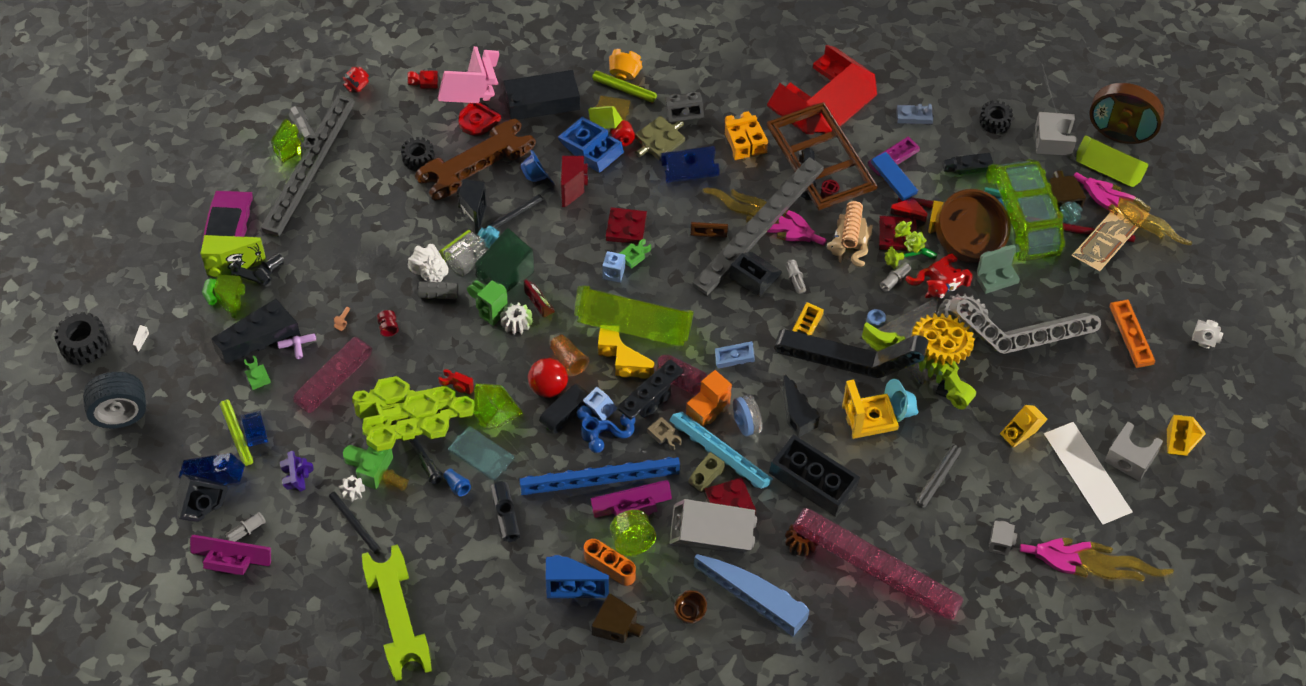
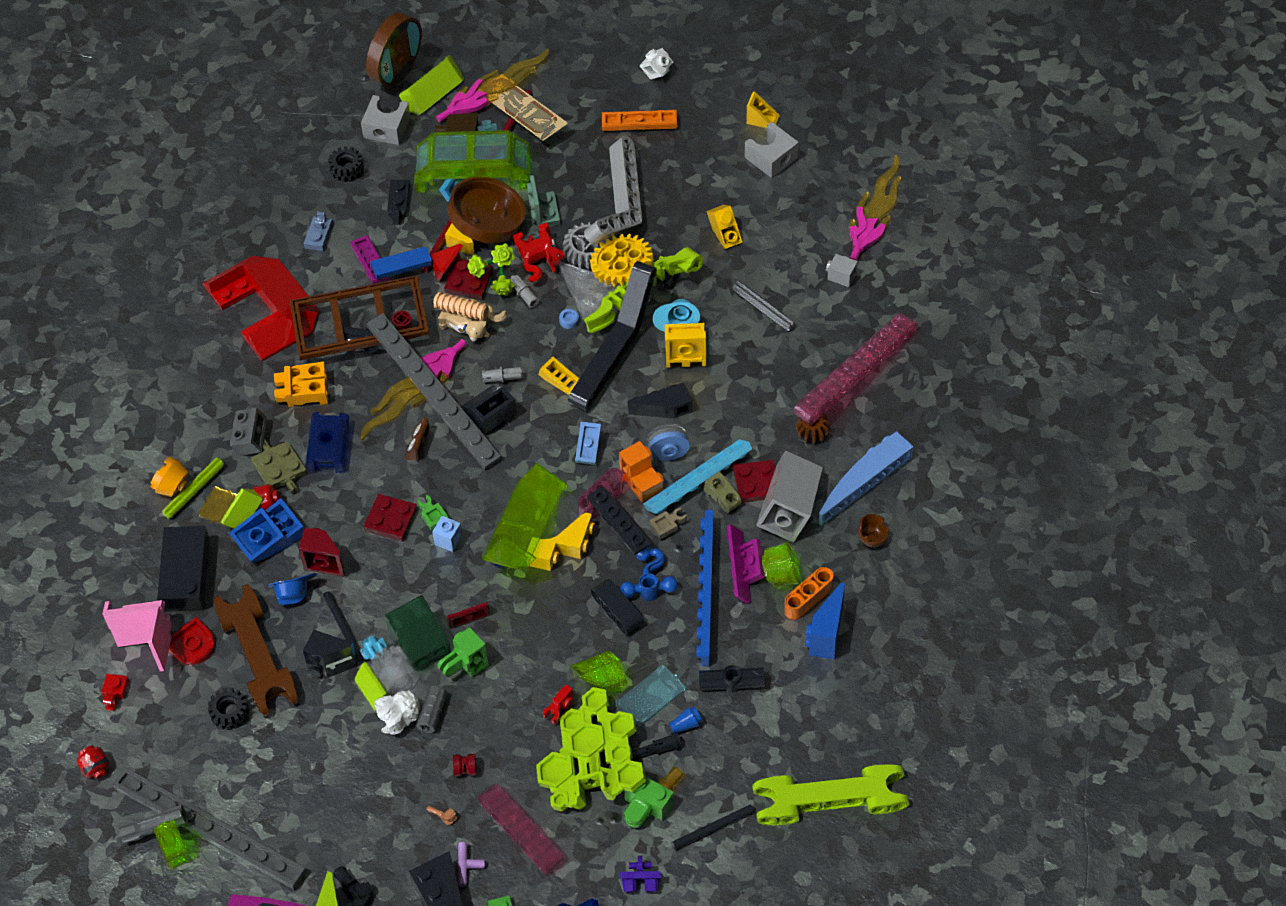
camera: 75 degrees left, 0 degrees up
white gear [339,475,365,502] -> none
white gear [500,302,533,335] -> none
red piece [528,358,568,398] -> none
clear orange plant [550,334,590,376] -> none
light blue brick [583,387,617,420] -> none
dark brown torso [591,593,645,643] -> none
black brick [769,434,860,517] -> none
white sticker [1044,422,1132,525] -> none

